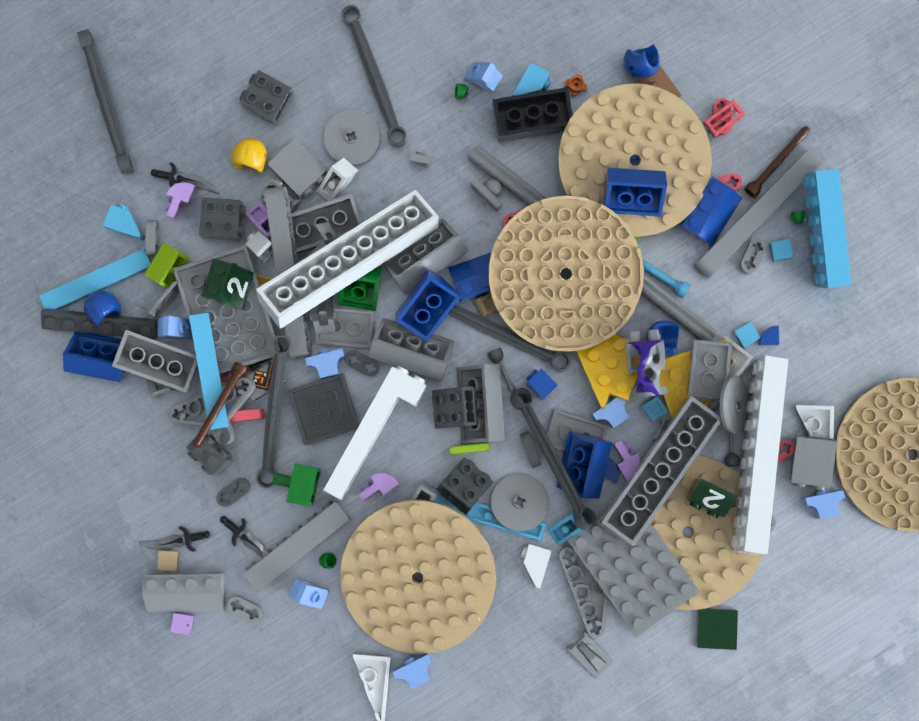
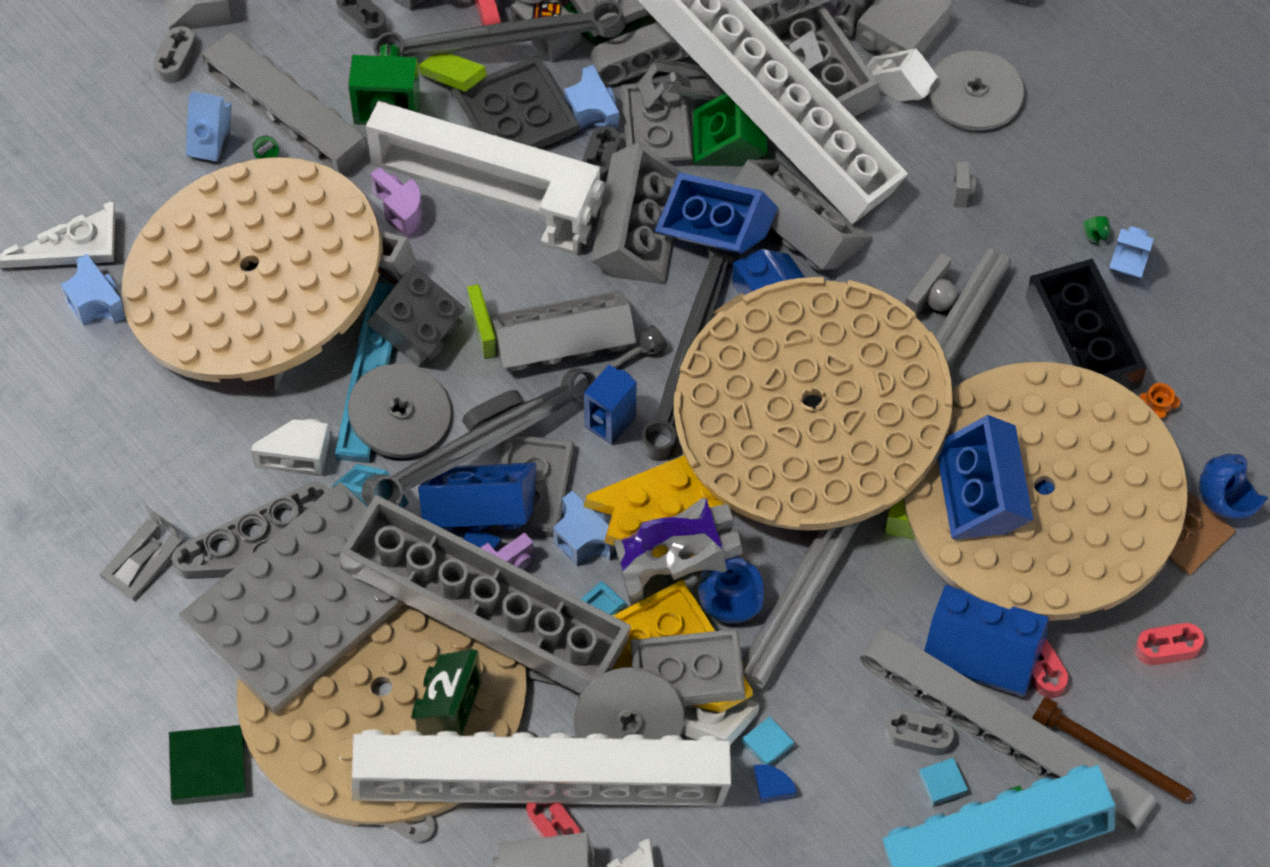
camera: 80 degrees right, 25 degrees down
piece [220,516,267,557] -> none
dark grey piece [341,5,407,147] -> none
dark grey brick [432,387,477,429] -> none
medium azure slope [512,63,551,96] -> none
medium azure piece [643,260,691,298] -> none
coral tile [703,99,745,138] -> none
none -> lime tile [418,53,487,92]

